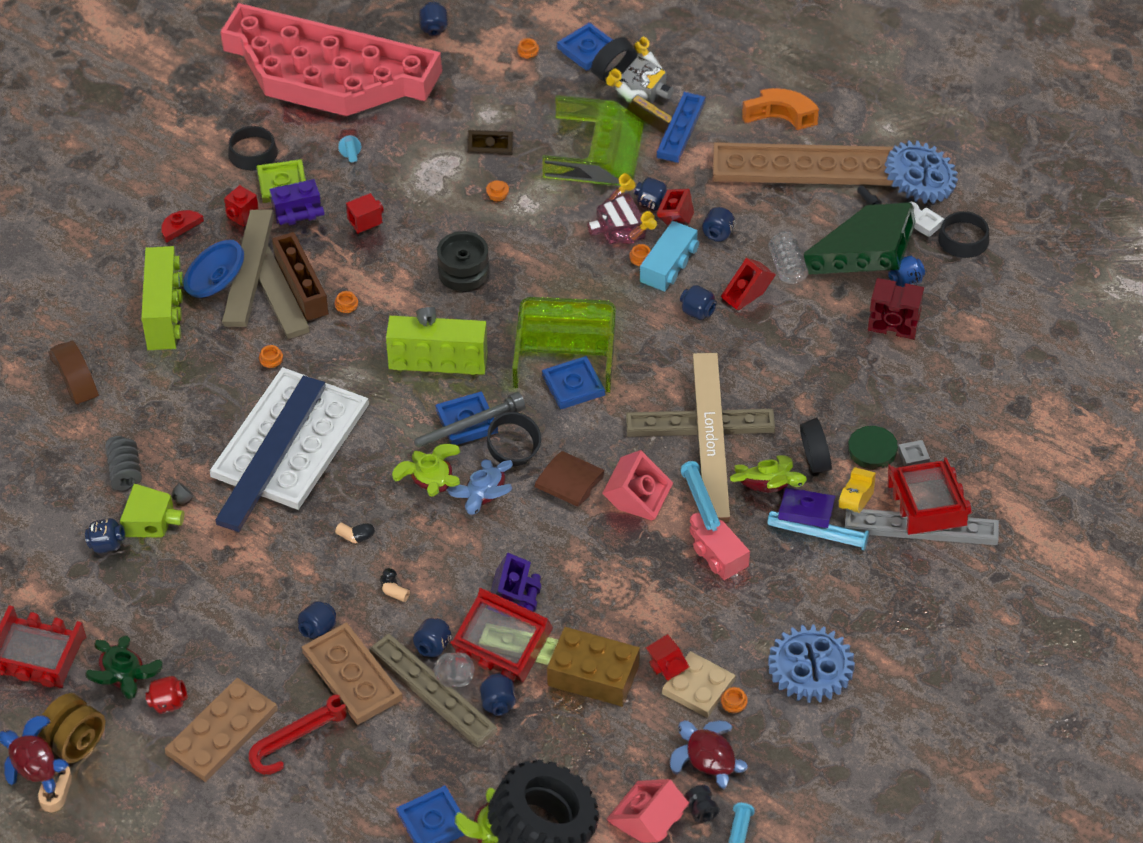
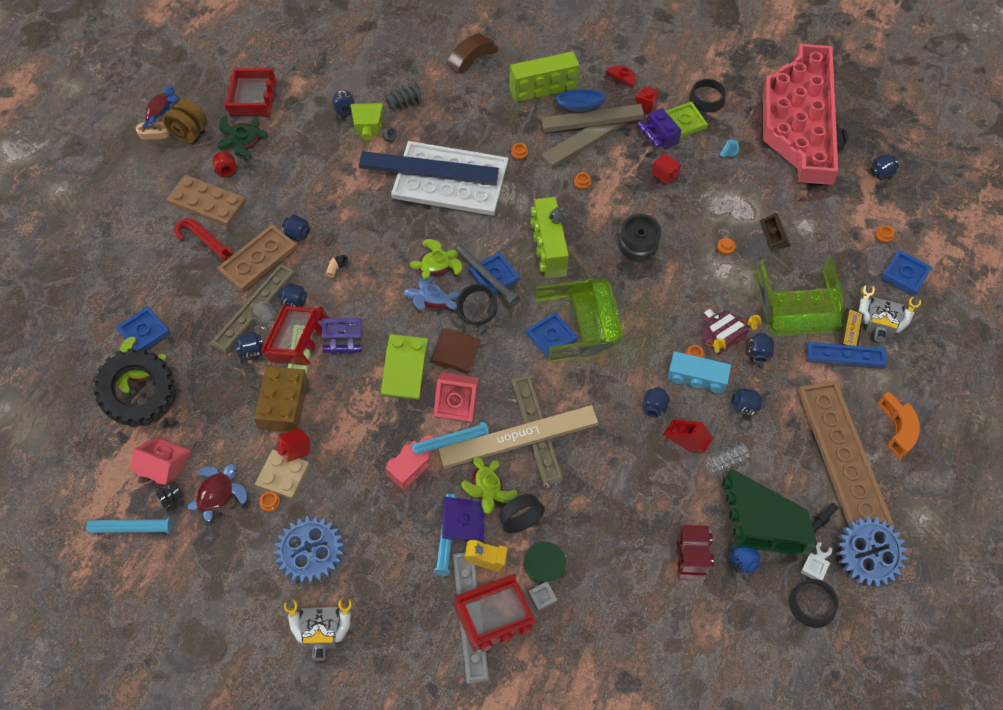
camera: 75 degrees right, 10 degrees up
reddish brown brick [272,232,329,322] -> none
arm [335,523,375,544] -> none
black tyre [591,37,637,83] -> none
red slope [657,189,694,225] -> none
none -> torso [284,597,354,661]
none -> lime slope [381,334,429,400]

